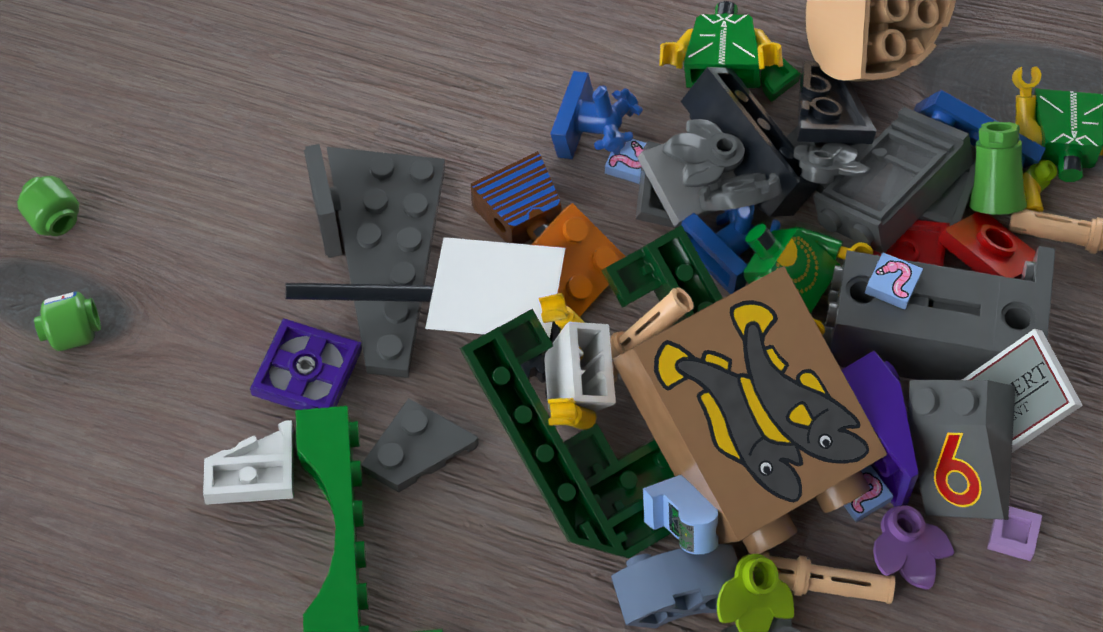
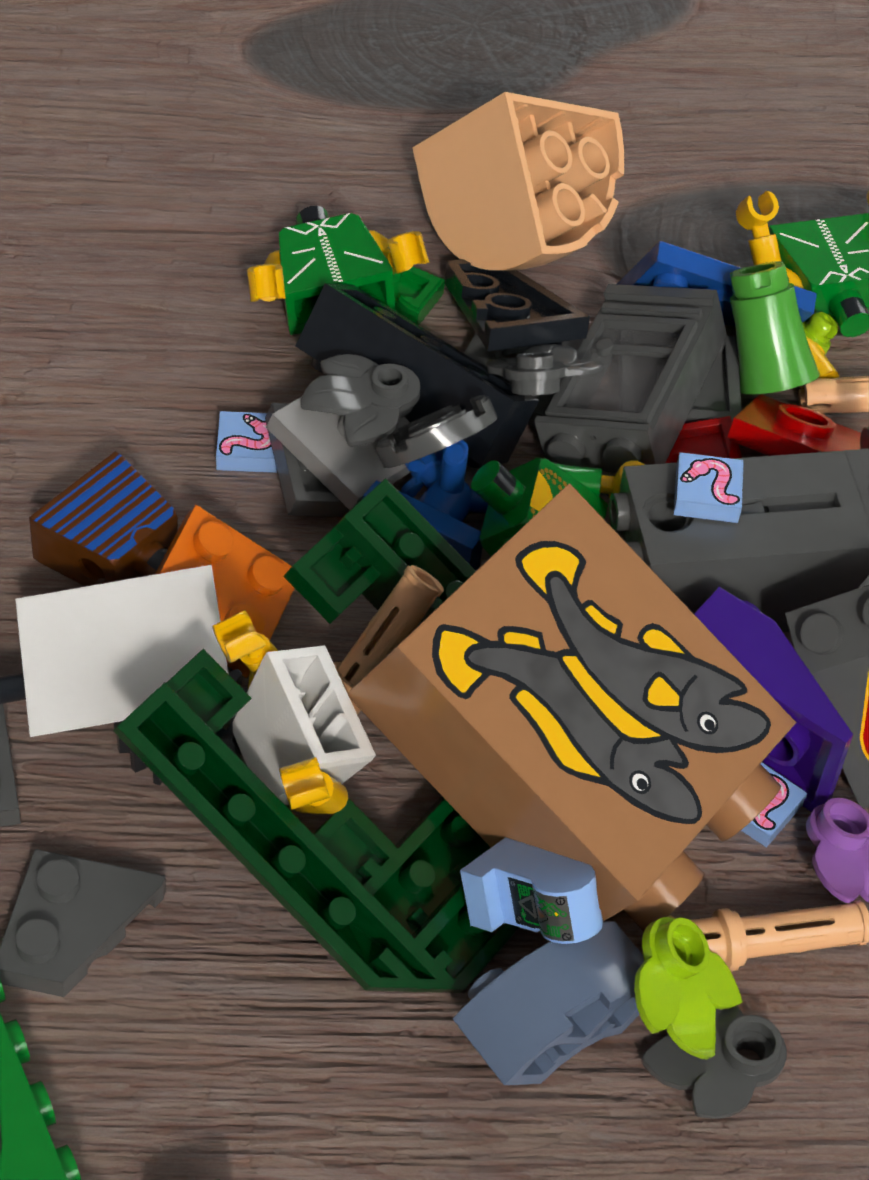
camera: 25 degrees left, 10 degrees down
blue piece [550,71,643,160] -> none

